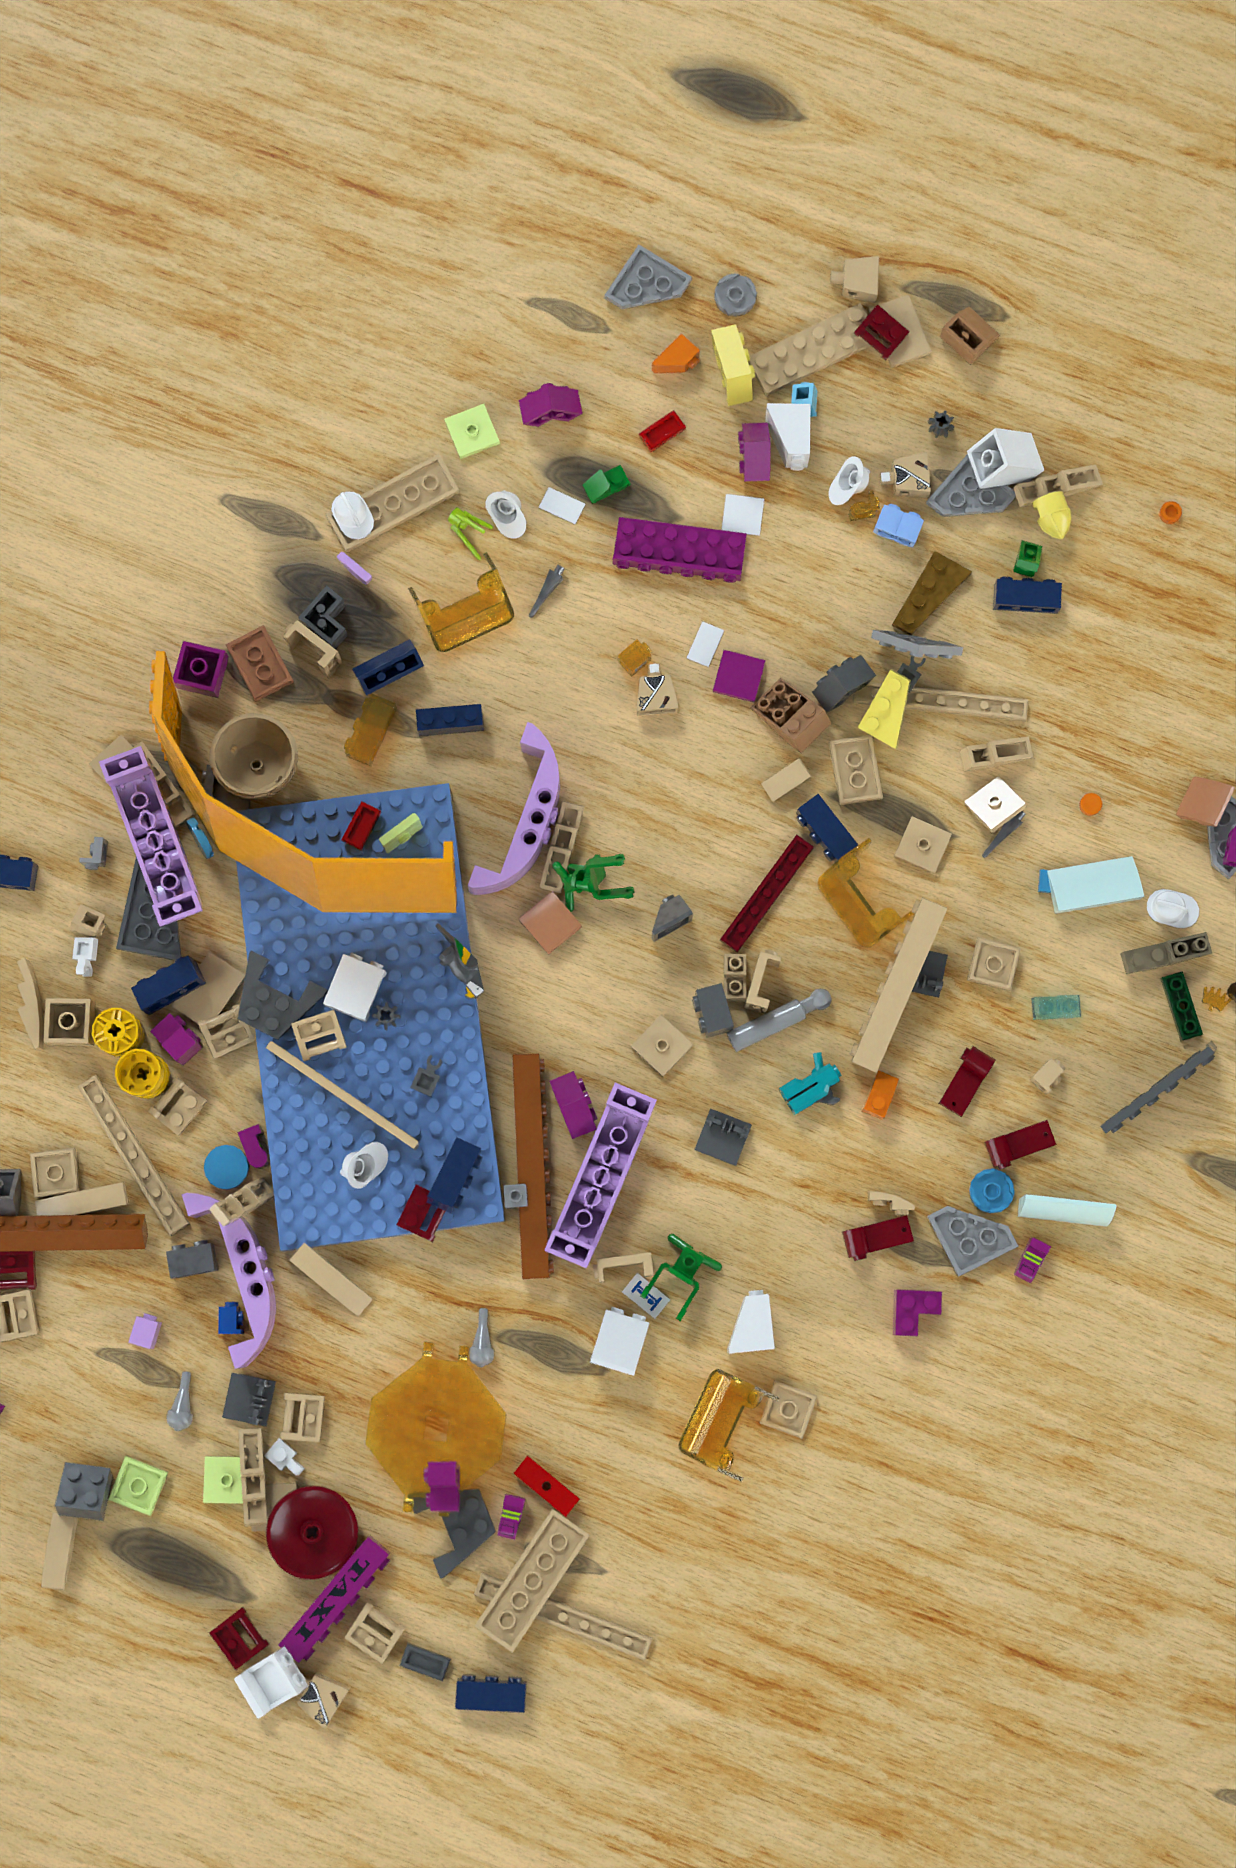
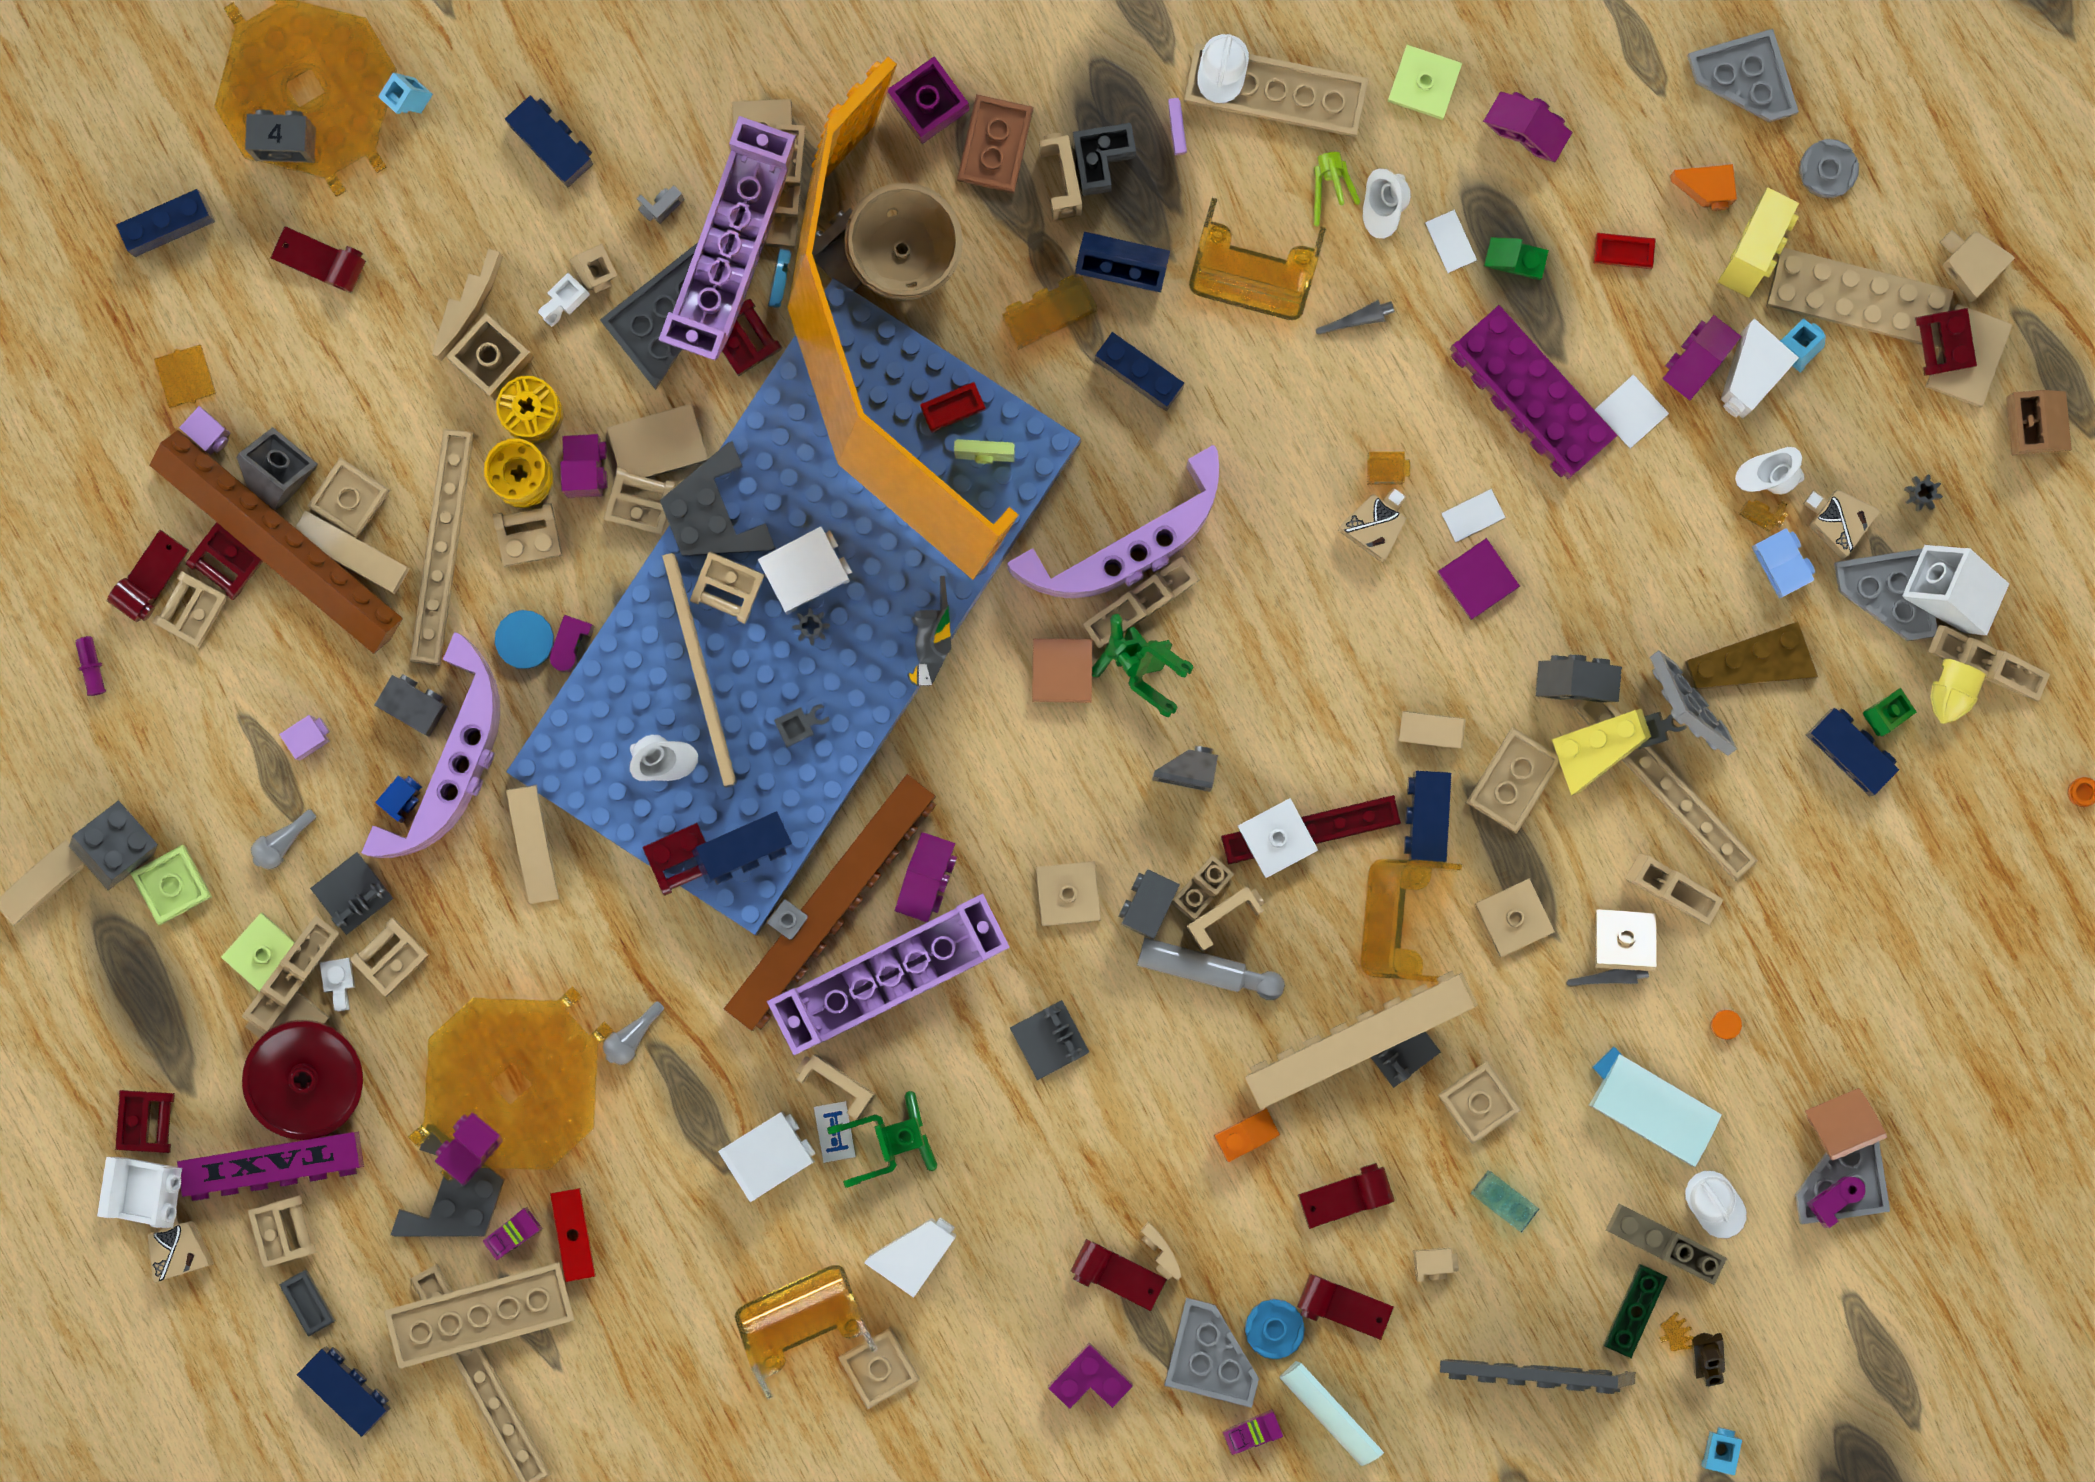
camera: 40 degrees right, 5 degrees up
dark blue brick [131,955,206,1015] -> none
tan slope [209,1178,274,1227] -> none
medium nougat slope [751,678,831,753] -> none
teal piece [778,1052,842,1115] -> none
none -> dark red plate [722,299,783,377]
none -> white plate [1238,798,1318,879]

